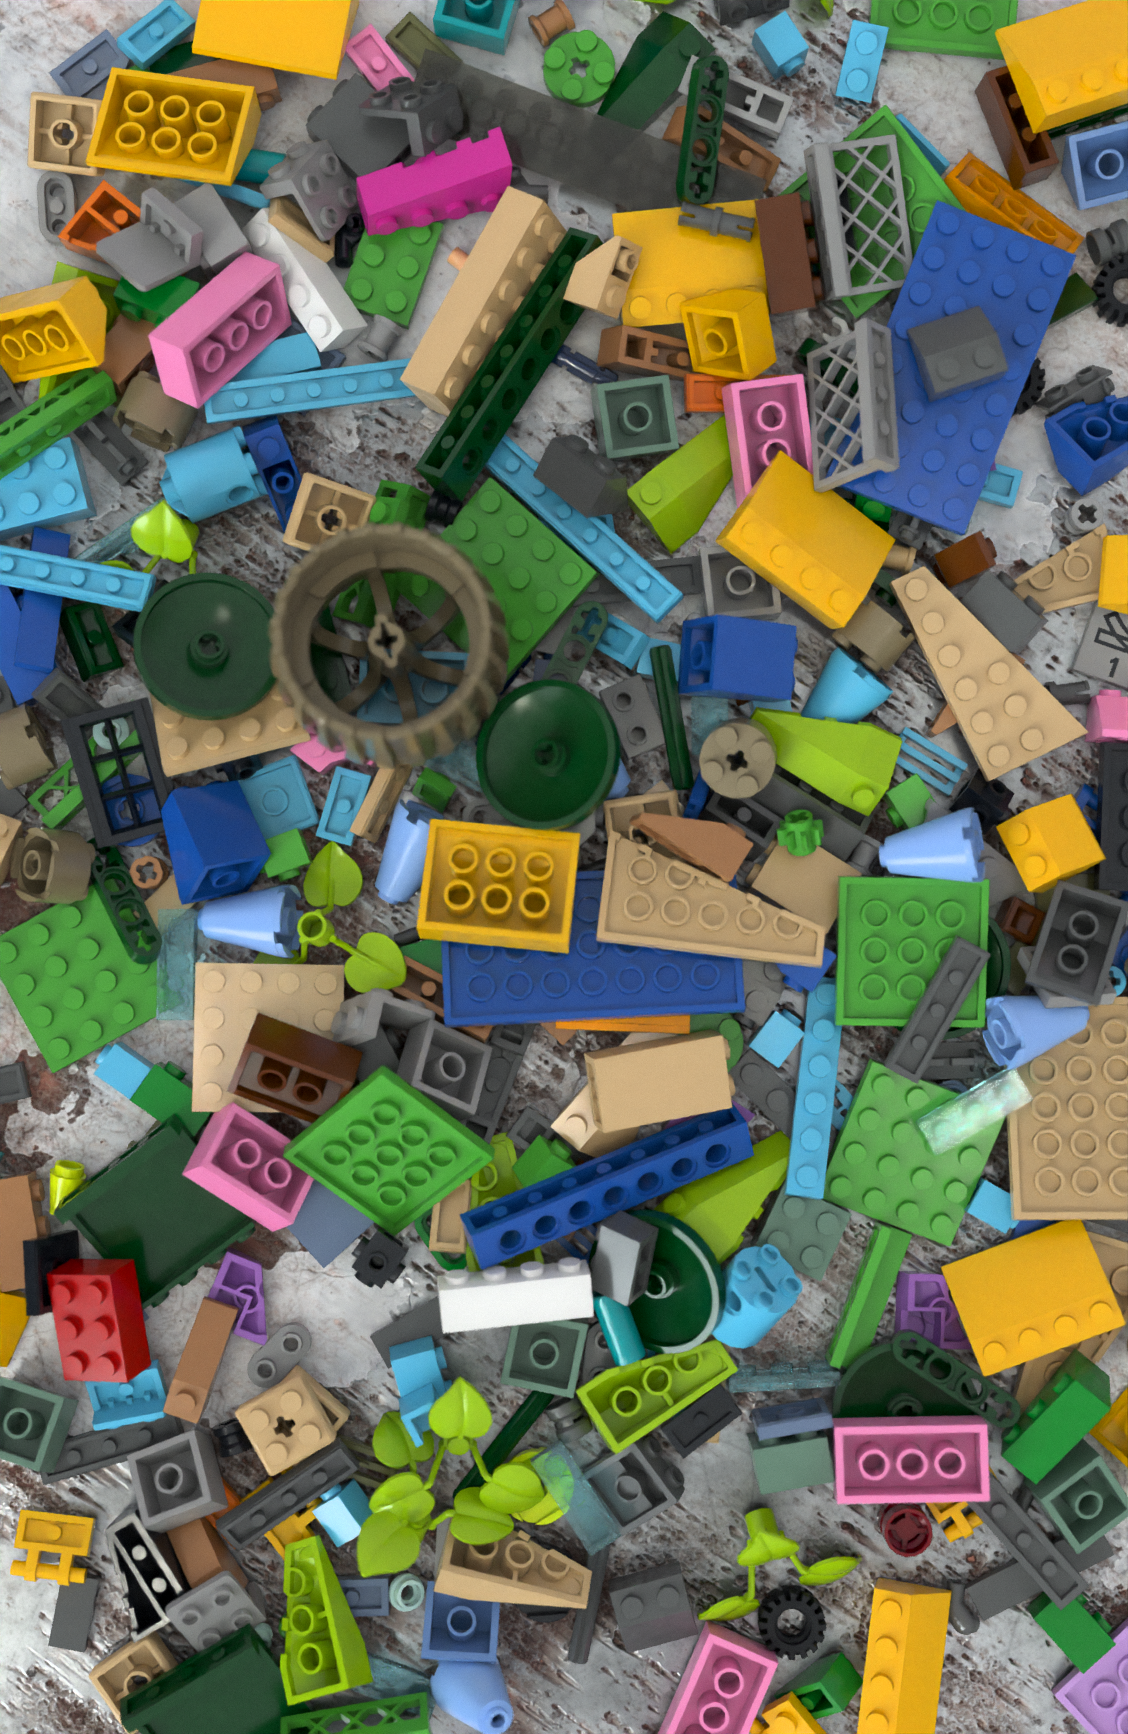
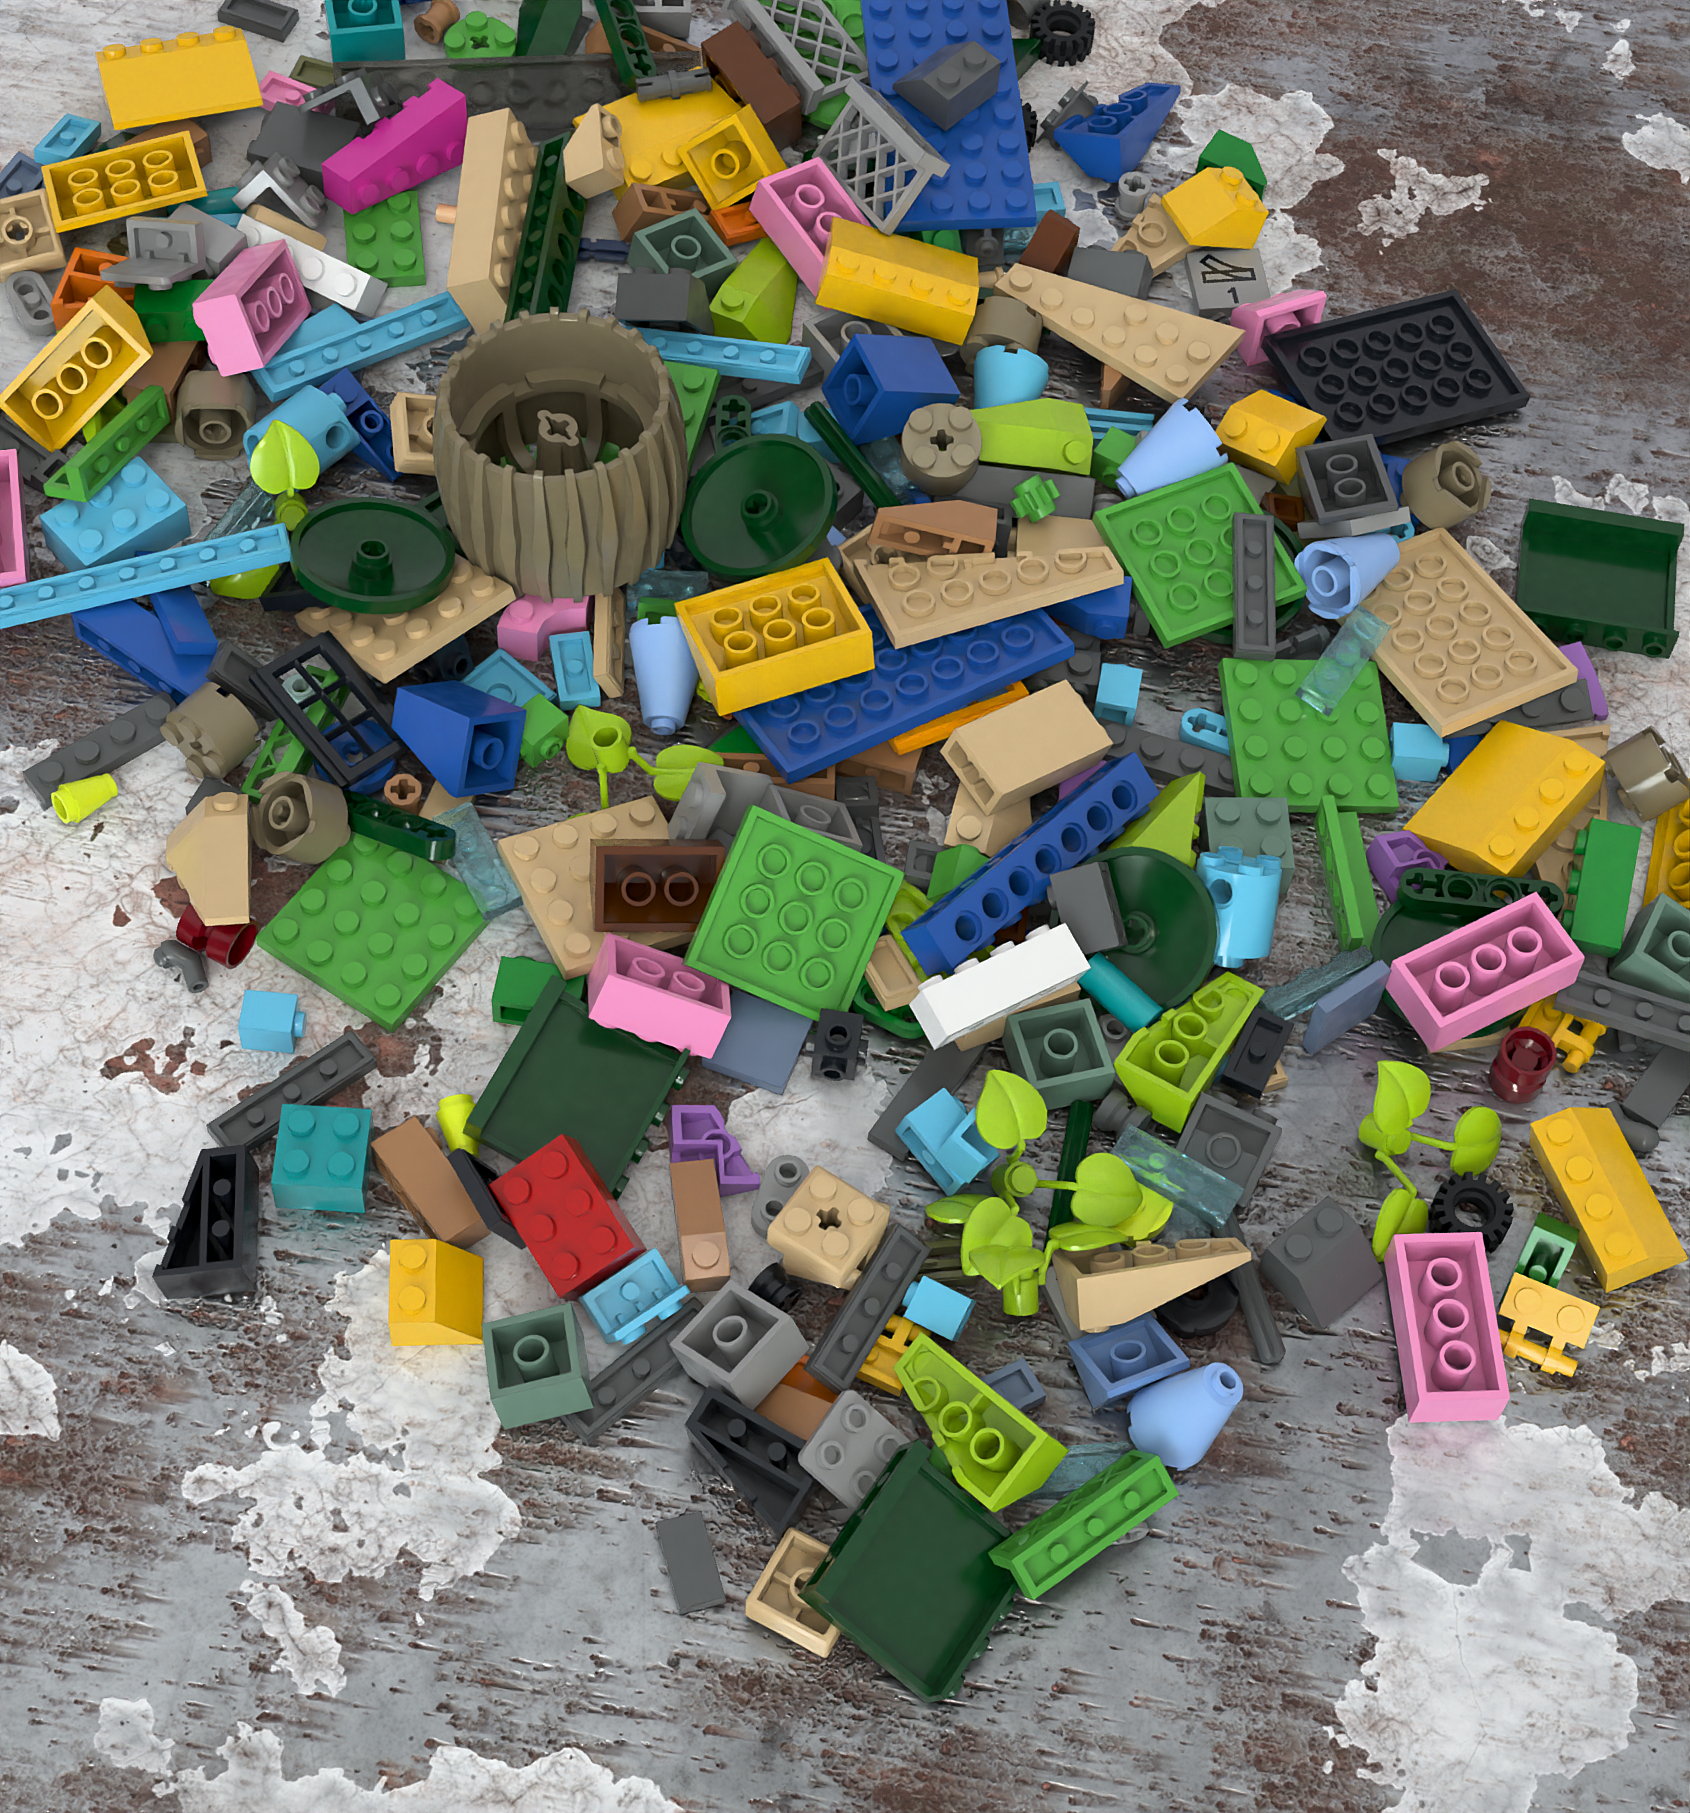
camera: 30 degrees left, 30 degrees down
yellow plate [10,1510,96,1586] -> none
dark green slope [59,602,124,682] -> none
dark grey hinge [73,411,149,486] -> none
medium azure brick [94,1042,154,1099] -> none
light blue cone [197,884,303,958] -> none
black arm [334,213,365,268] -> none
light grey bush [357,314,403,362] -> none
light aqua plate [388,1573,424,1612] -> none
sand green brick [747,1428,835,1495] -> none
medium azure plate [784,977,842,1200] -> none

